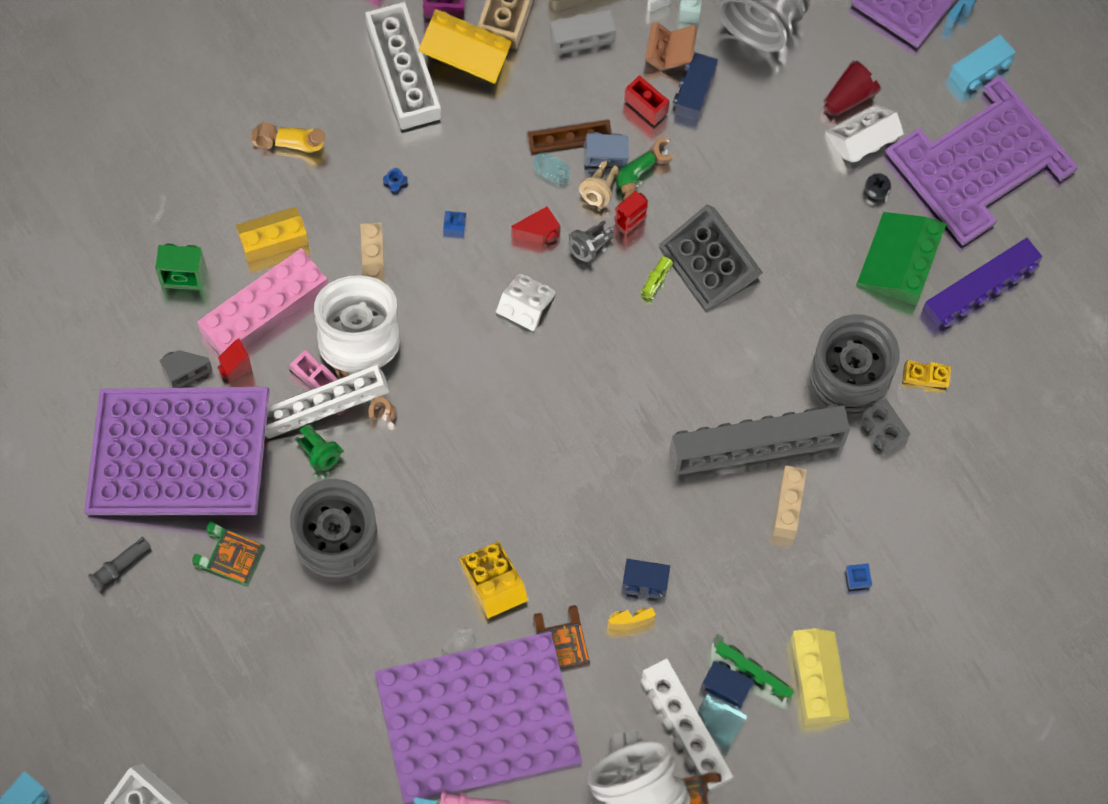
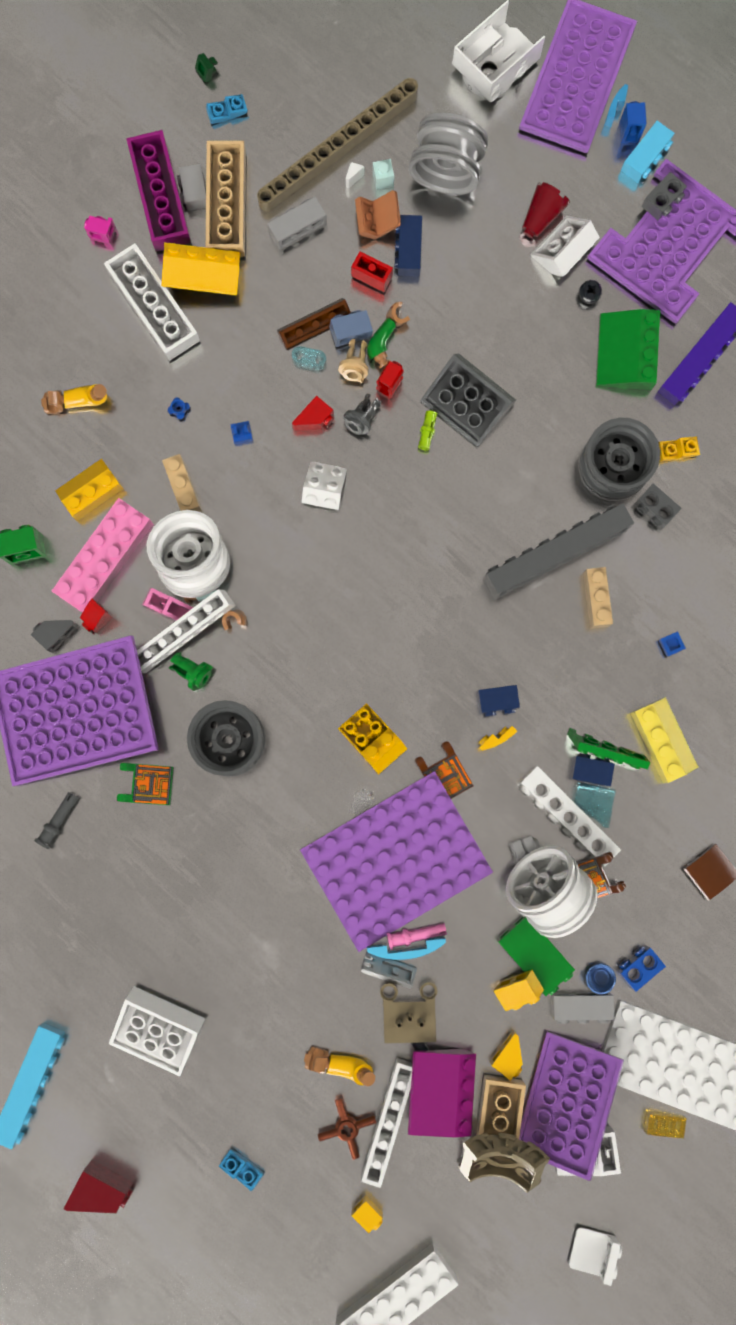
camera: 15 degrees left, 15 degrees up
none -> blue brick [619,101,647,144]
none -> dark grey brick [642,172,687,220]

